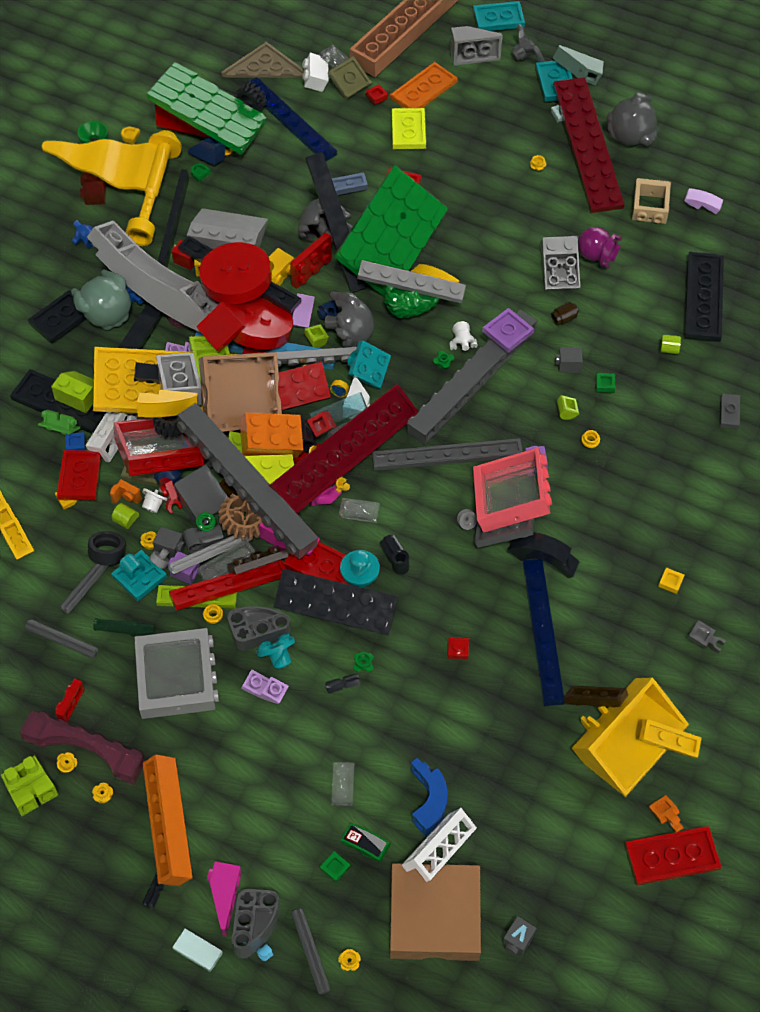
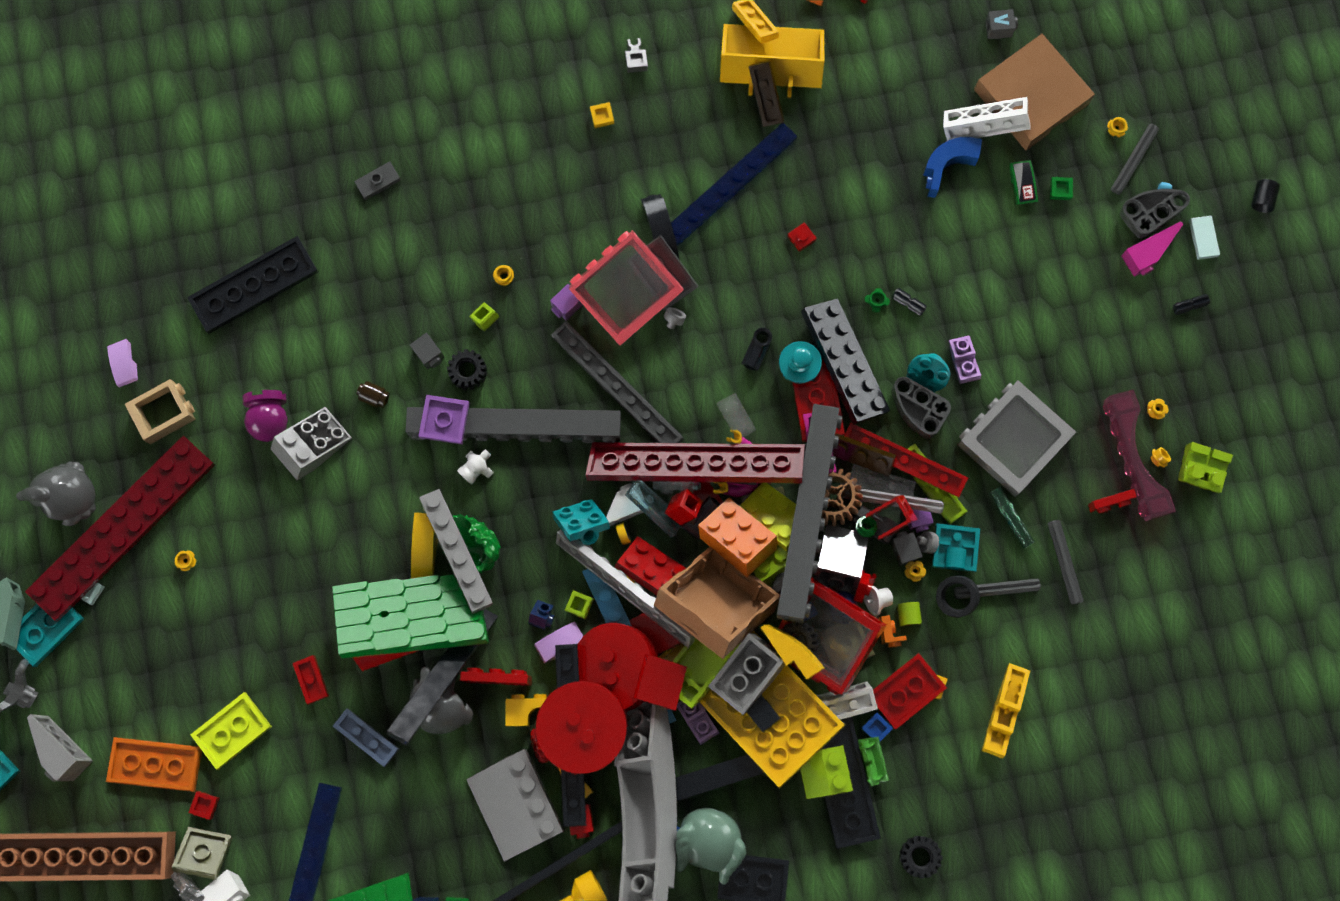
camera: 125 degrees left, 20 degrees up
orange brick [143,754,193,886] -> none
yellow plate [203,604,223,624] -> none
dark grey piece [324,291,375,348] -> none
clear plate [332,762,354,806] -> none
green plate [433,350,454,369] -> none
green plate [596,373,615,393] -> none
lime brick [660,335,681,354] -> none
none -> black tyre [447,349,487,390]
none -> red piece [865,495,918,540]

